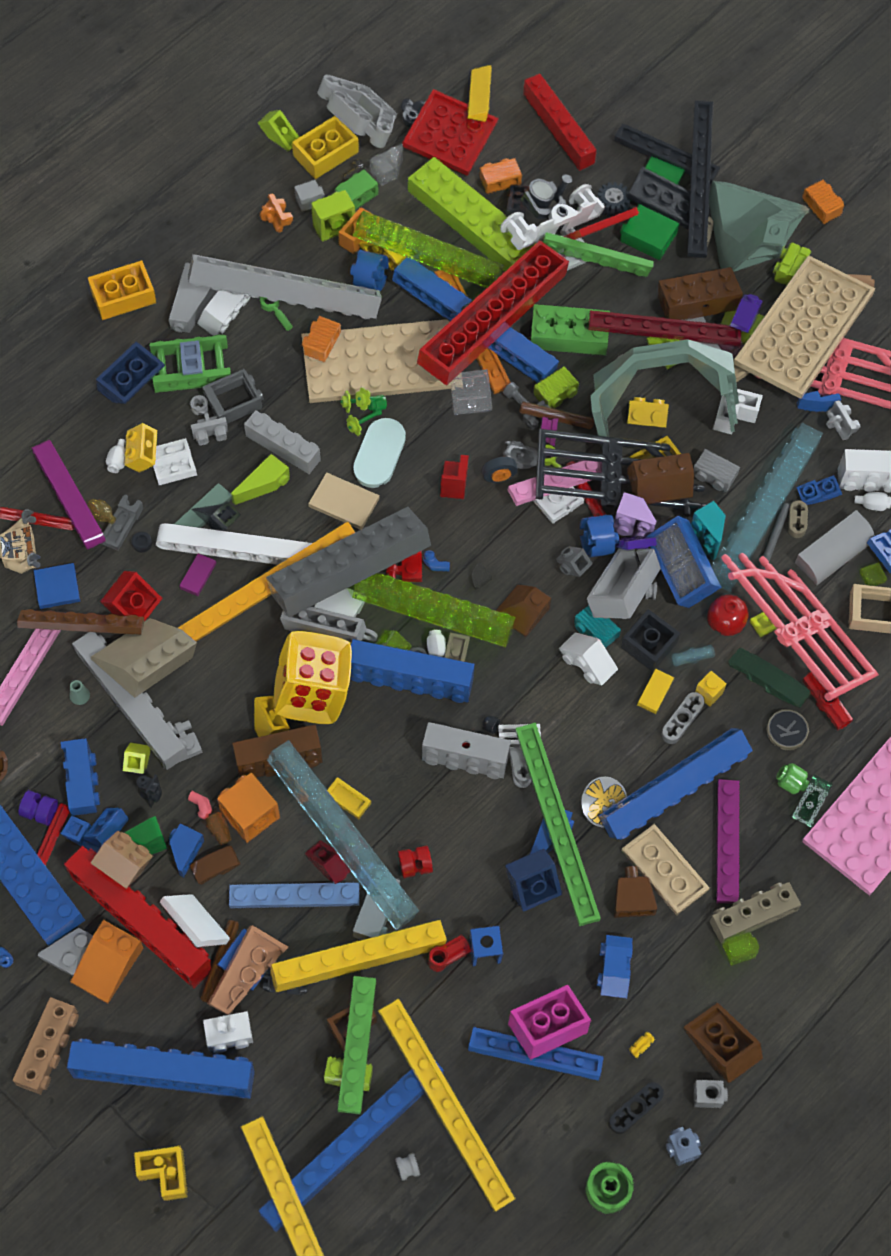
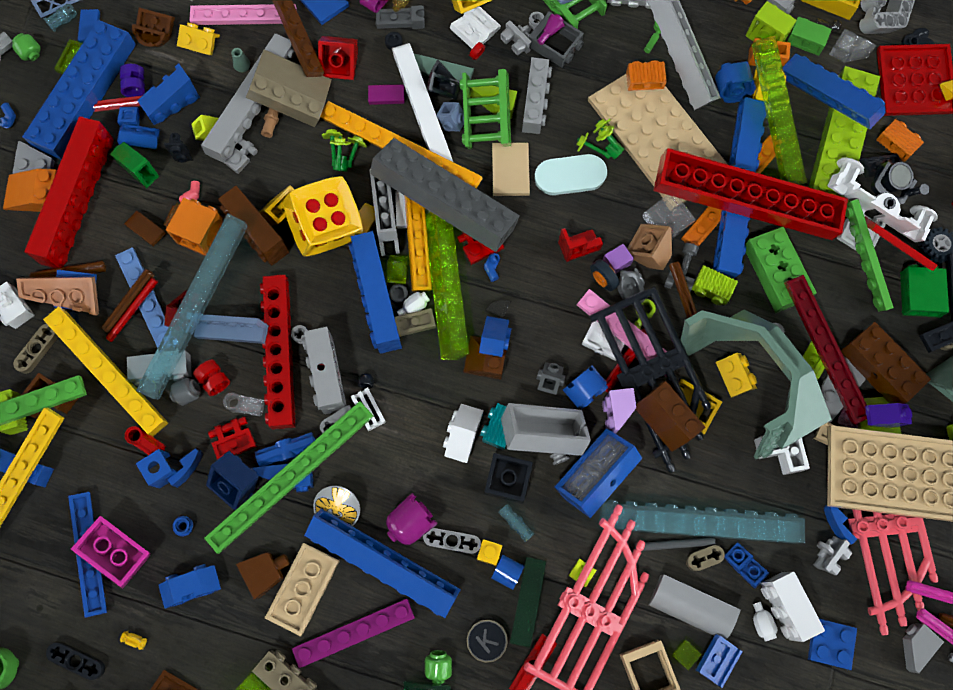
camera: 65 degrees right, 10 degrees up
medium nougat brick [91,831,153,888] -> none
white tile [160,894,230,947] -> none
blue slope [169,824,204,878] -> none
yellow tile [325,777,371,819] -> none
magenta wheel [541,417,558,446] -> none
dark purple wing [615,537,657,550] -> none
yellow tile [638,669,674,714] -> none
teal slope [691,501,726,560] -> none
light grey brick [694,449,740,492] -> none
red cylinder [707,594,748,636] -> none
none -> dark tan beam [13,324,58,374]
none -> reddish brown axle [102,269,155,333]
none -> red bar [106,278,158,342]
none -> blue slope [167,448,203,488]
none -> dark grey head [170,377,201,406]
none -> blue plate [173,516,194,536]
none -> yellow bracket [177,22,220,55]
none -> sand blue fence [188,314,269,344]
none -> red plate [208,416,257,460]
none -> clear piece [223,393,265,417]
none -> blue piece [255,432,315,467]
none -> red brick [260,275,296,430]
none -> medium nougat pin [261,108,279,138]
none -> light grey bush [291,325,308,344]
none -> plant [322,129,367,172]
none -> magenta cylinder [386,493,438,545]
none -> light orange tile [404,195,432,291]
none -> sand blue brick [436,102,464,132]
none -> bright green fence [460,69,511,149]
none -> red tile [469,42,485,60]
none -> blue brick [479,316,512,357]
none -> blue piece [491,555,525,590]
none -> magenta cone [537,14,564,45]
none -> medium lavender brick [603,244,634,274]
none -> medium nougat slope [627,224,672,270]
none -> blue brick [781,54,886,129]

